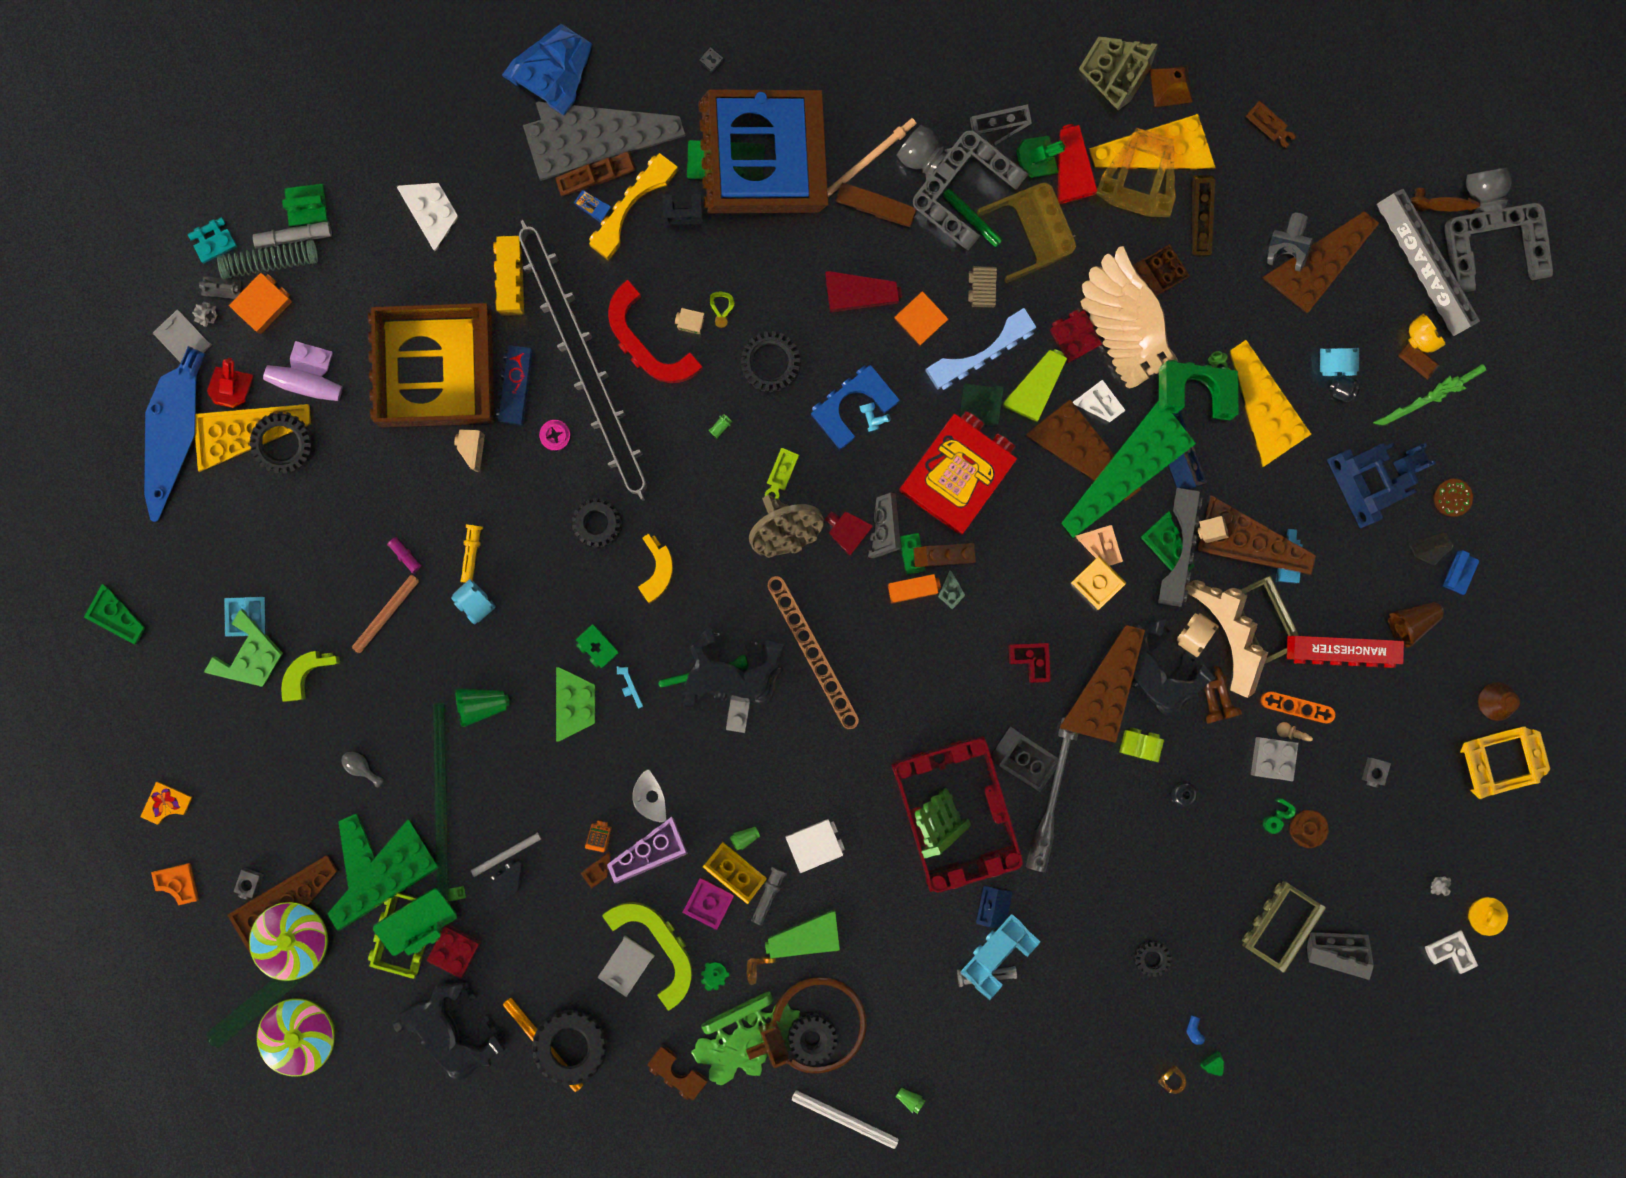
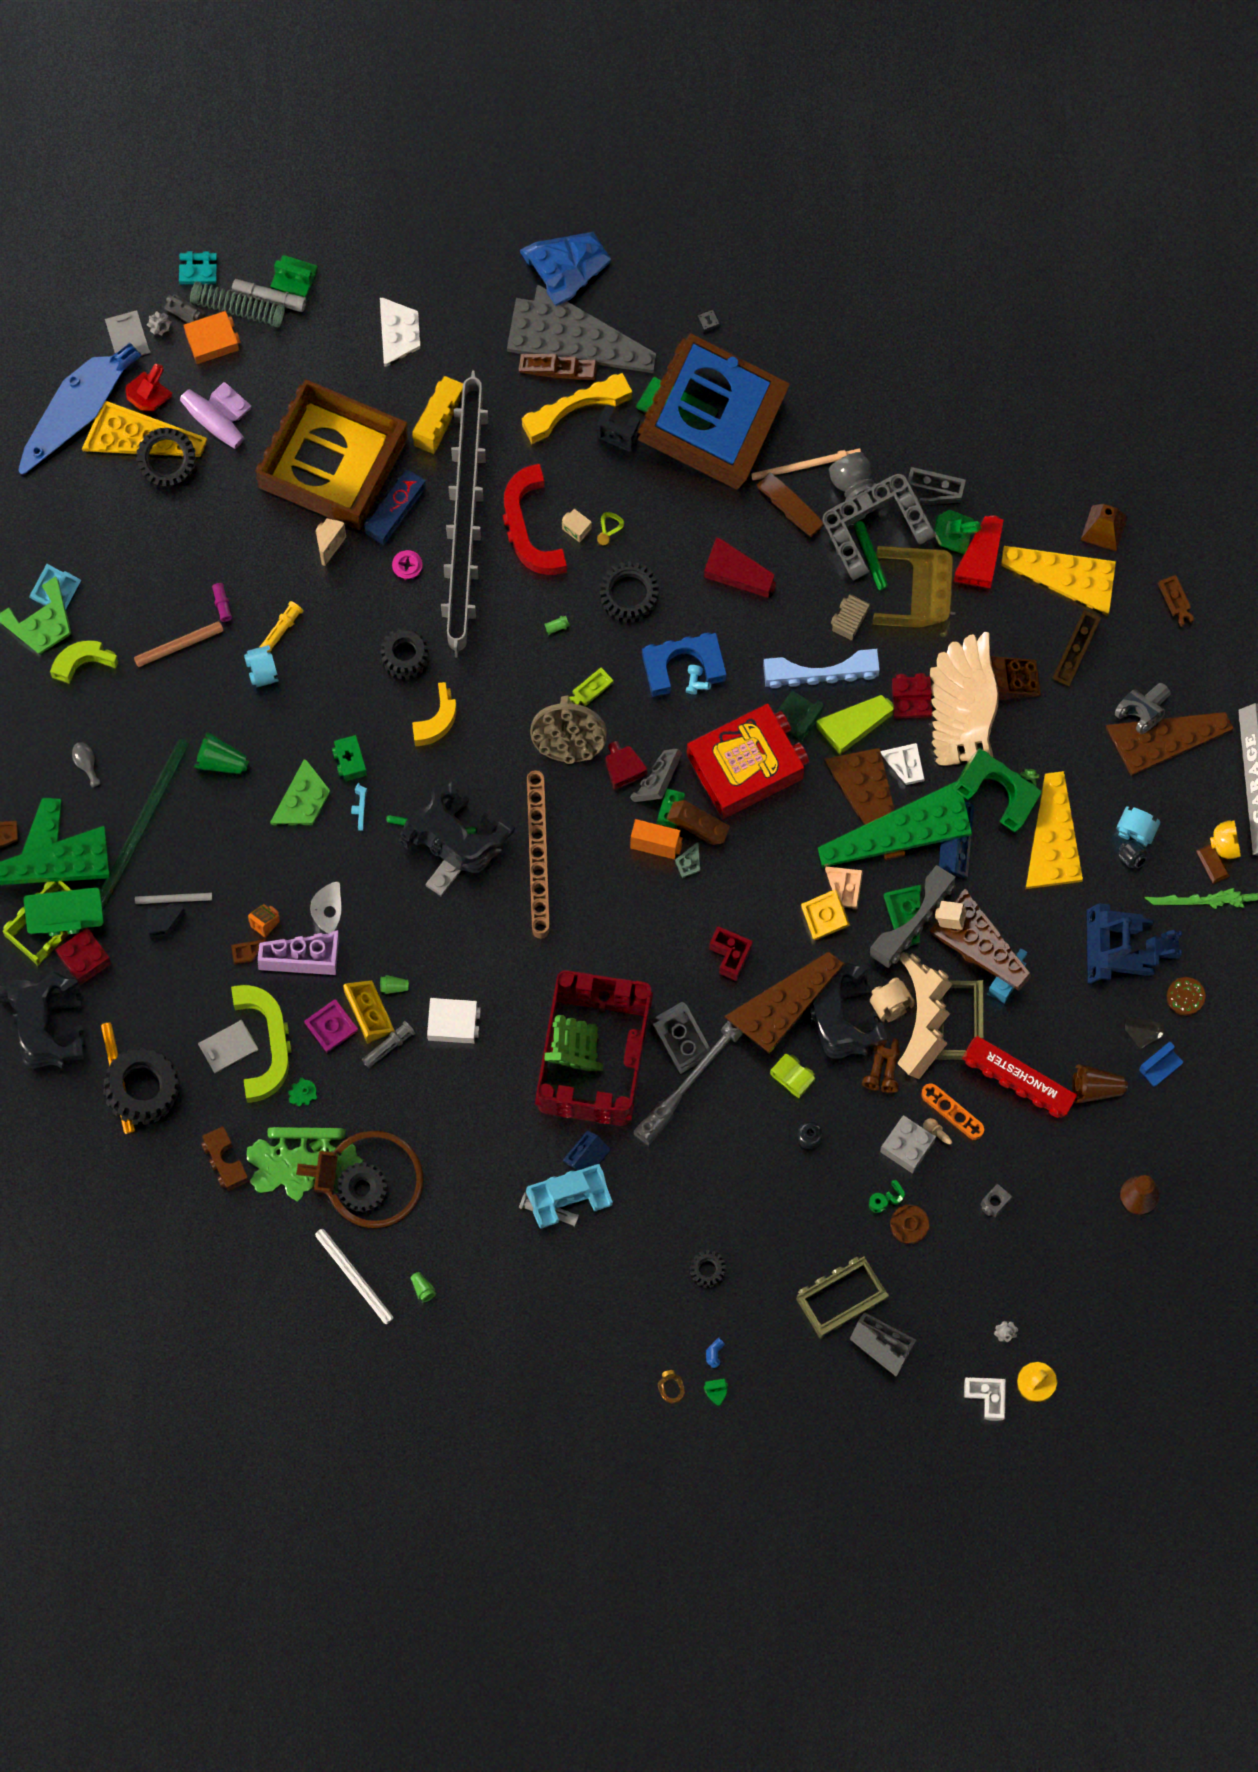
camera: 25 degrees right, 15 degrees down
bright green piece [446,886,466,901] -> none
blue leg [574,190,612,223] -> none
clear orange piece [747,957,776,985] -> none
bright green slope [765,910,840,958] -> none
orange tile [894,291,948,346] -> none
olive wedge [1079,37,1158,110] -> none
clear yellow windscreen [1096,128,1176,217] -> none
yellow wedge [1460,726,1550,799] -> none

